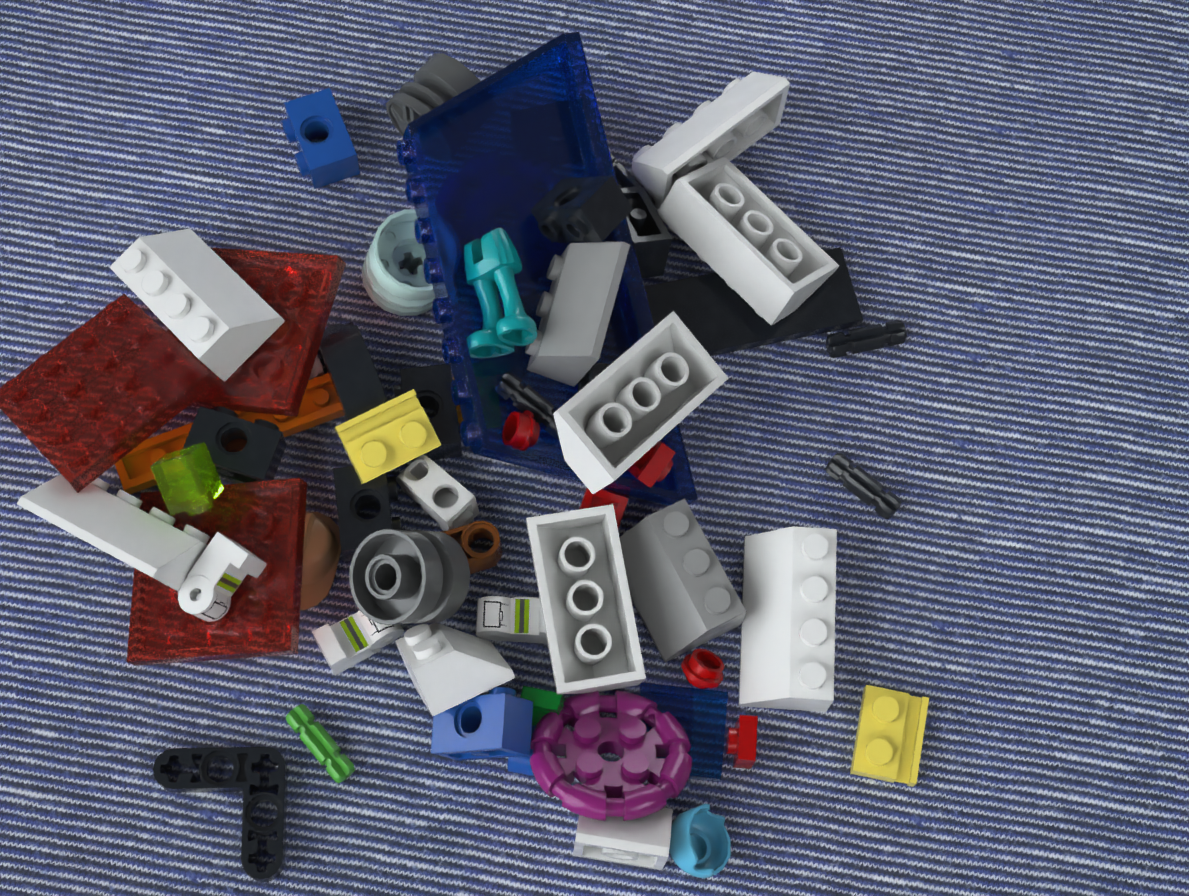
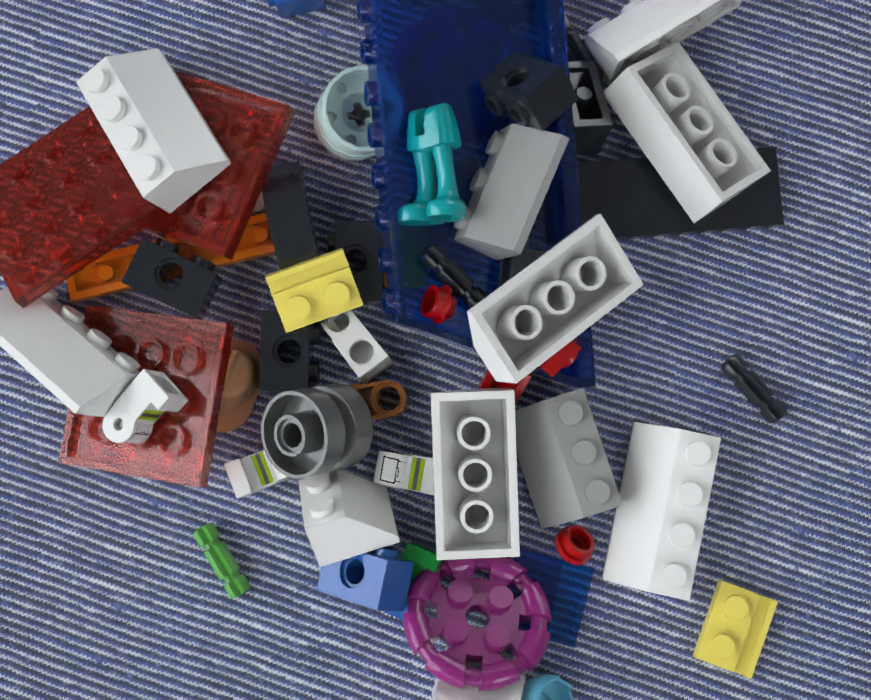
camera: 20 degrees right, 15 degrees up
clear neon green brick [150,442,224,516] -> none
black beam [153,747,288,882] -> none
red plate [726,715,758,769] -> none
black axle [826,320,907,358] -> none

